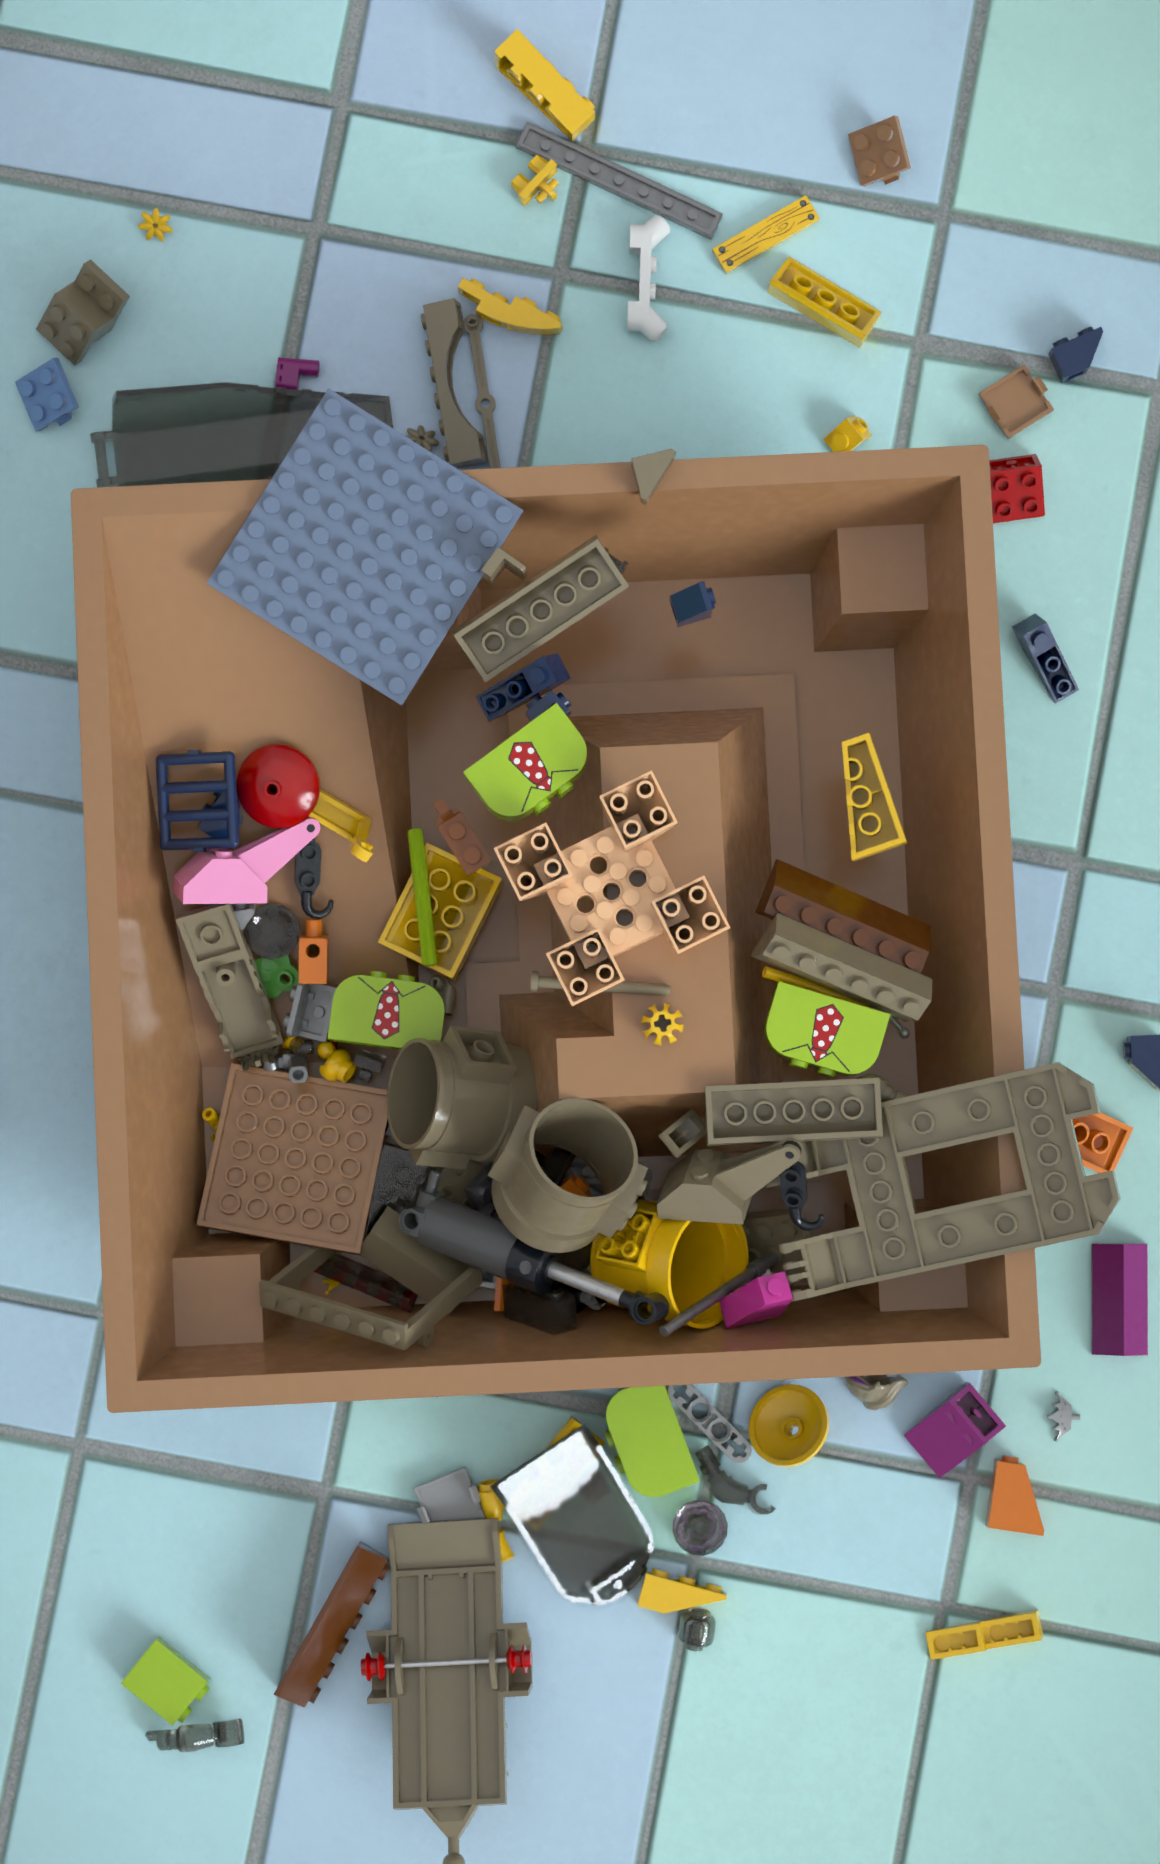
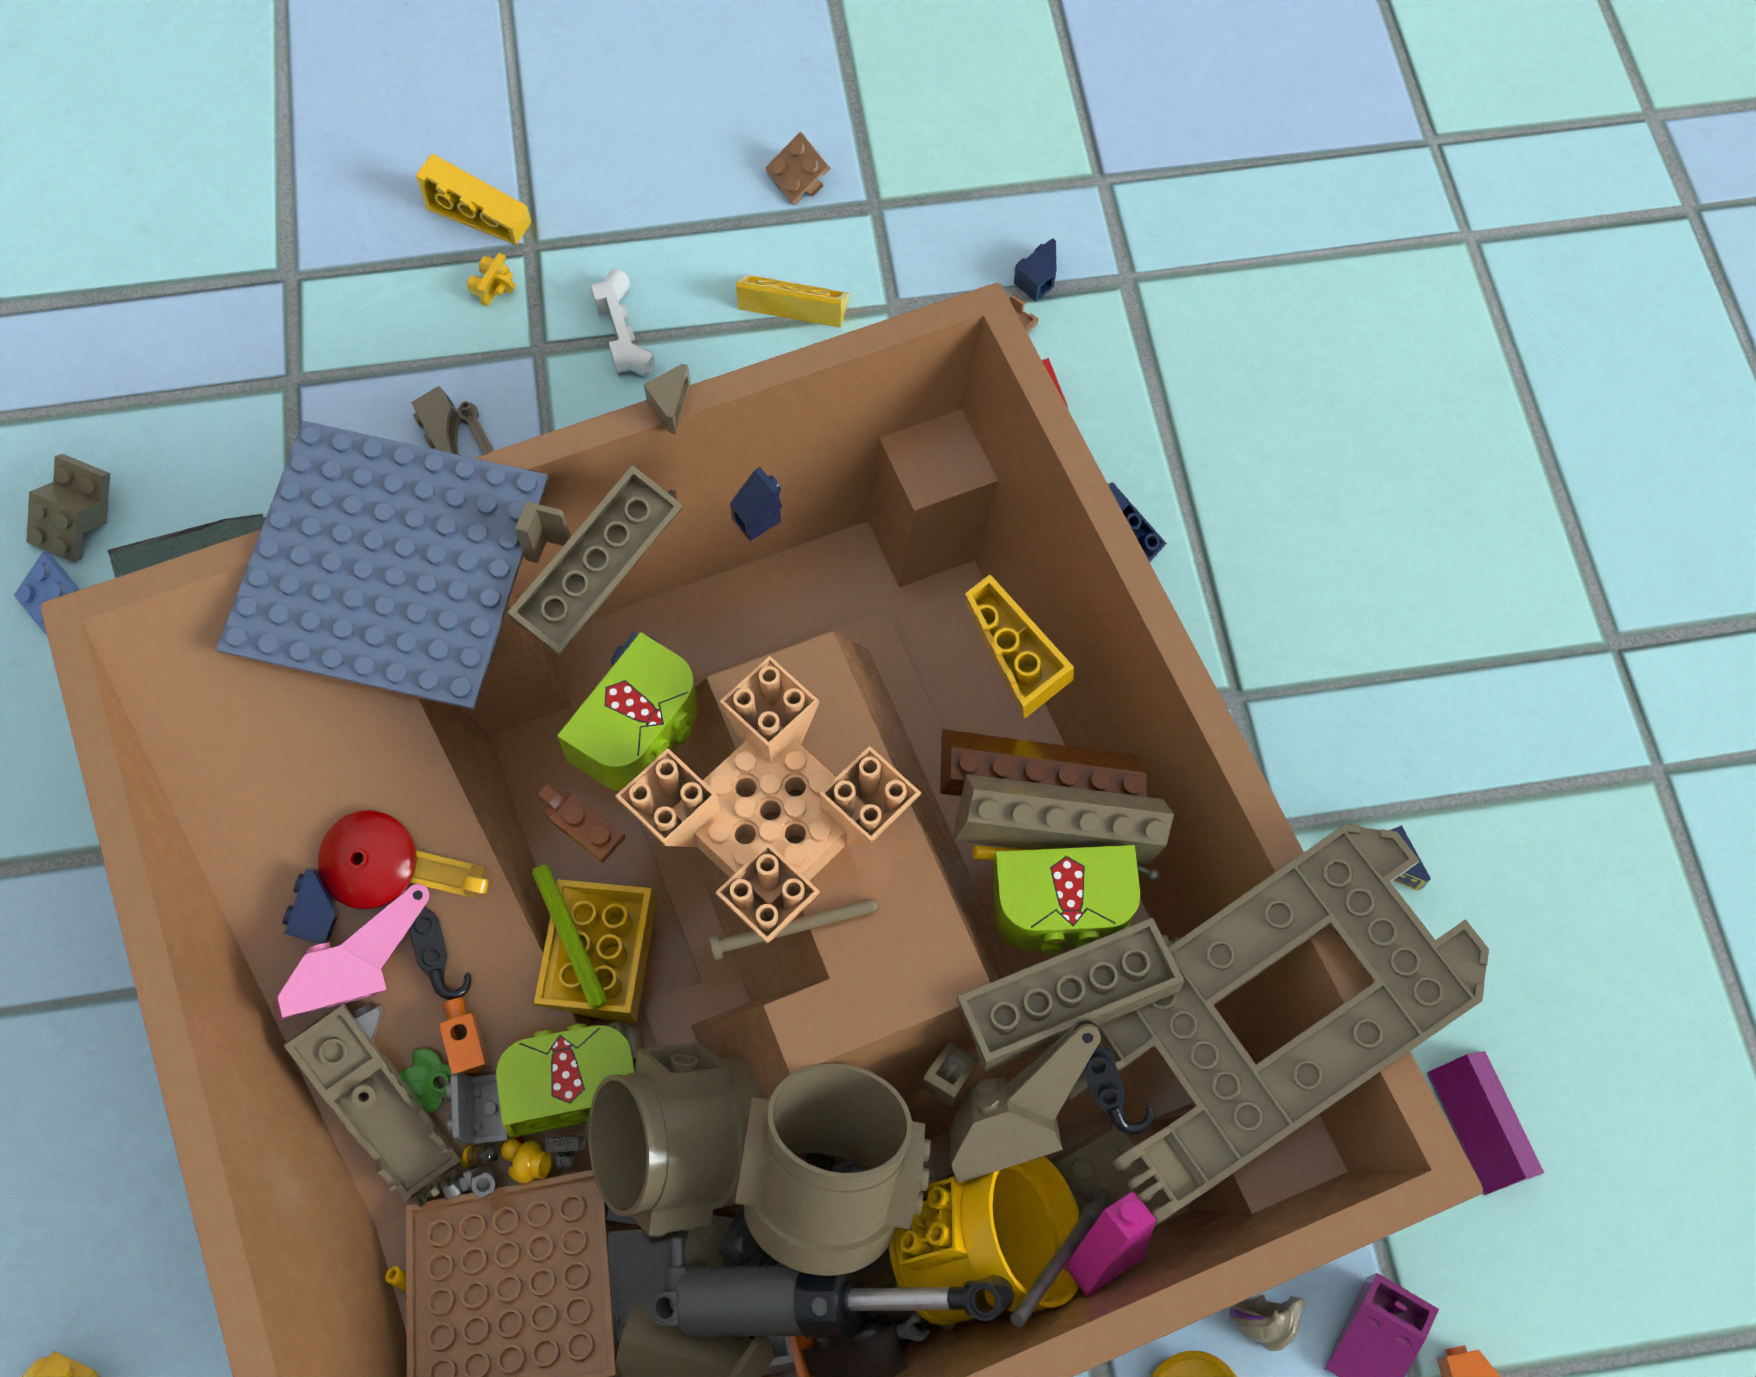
camera: 20 degrees left, 20 degrees down
yellow plant [138,208,173,242] -> none
dark blue bar [156,750,239,852] -> none
clear smoke dish [244,903,300,960] -> none
yellow slope [458,278,563,335] -> none
dark blue slope [476,653,571,722] -> none
flat silver tile [516,122,723,240] -> none
yellow piece [640,1002,684,1046] -> none
yellow tile [712,195,820,274] -> none
light grey piece [1047,1391,1080,1442] -> none

